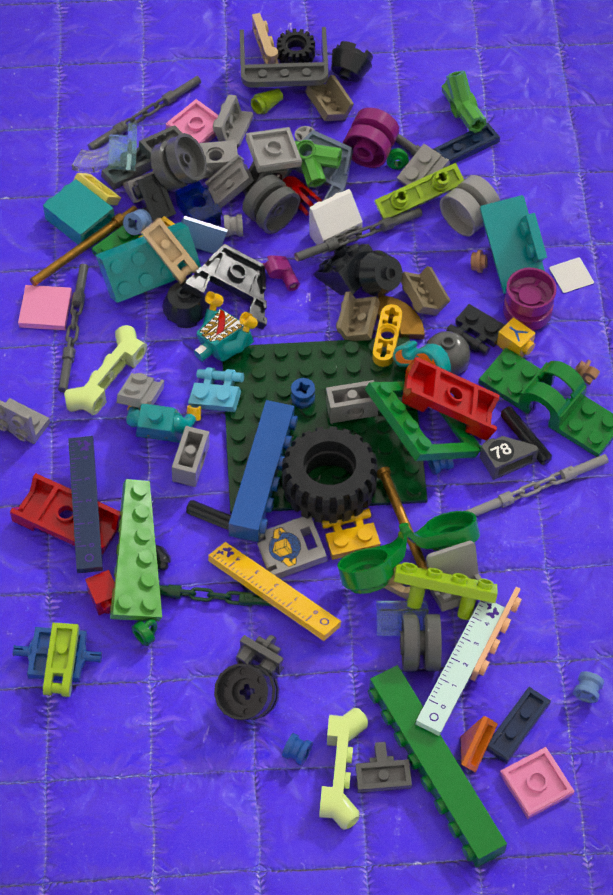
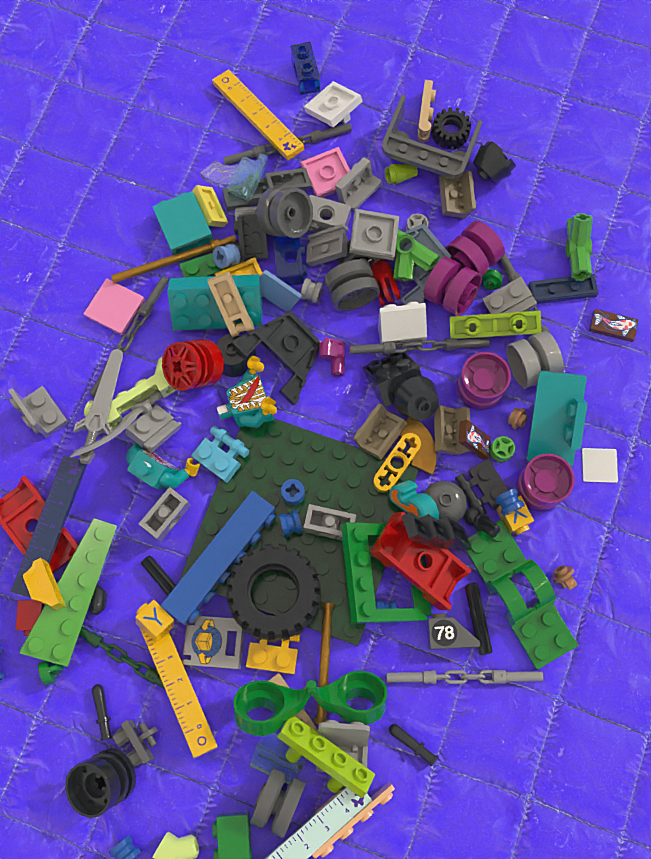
camera: 25 degrees right, 15 degrees up
none -> yellow slope [23,558,66,610]
none -> light grey sword [70,391,162,458]
none -> light grey sword [73,349,123,465]
none -> black piece [92,684,113,741]
none -> yellow brick [135,600,174,643]
none -> red wheel [162,339,224,391]
none -> yellow tile [212,69,304,161]
none -> blue wheel [279,510,303,537]
none -> clear blue brick [290,42,320,95]
none -> white hinge [304,81,363,127]
none -> black piece [389,724,438,766]
none -> black slope [402,512,472,551]
none -> magenta wheel [424,257,482,316]
none -> magenta wheel [457,352,511,410]
none -> reddish brown tile [458,420,491,460]
none -> black axle [464,507,500,537]
none -> bright green wheel [490,436,515,463]
none -> blue wheel [494,488,525,516]
none -> tile [589,309,639,342]

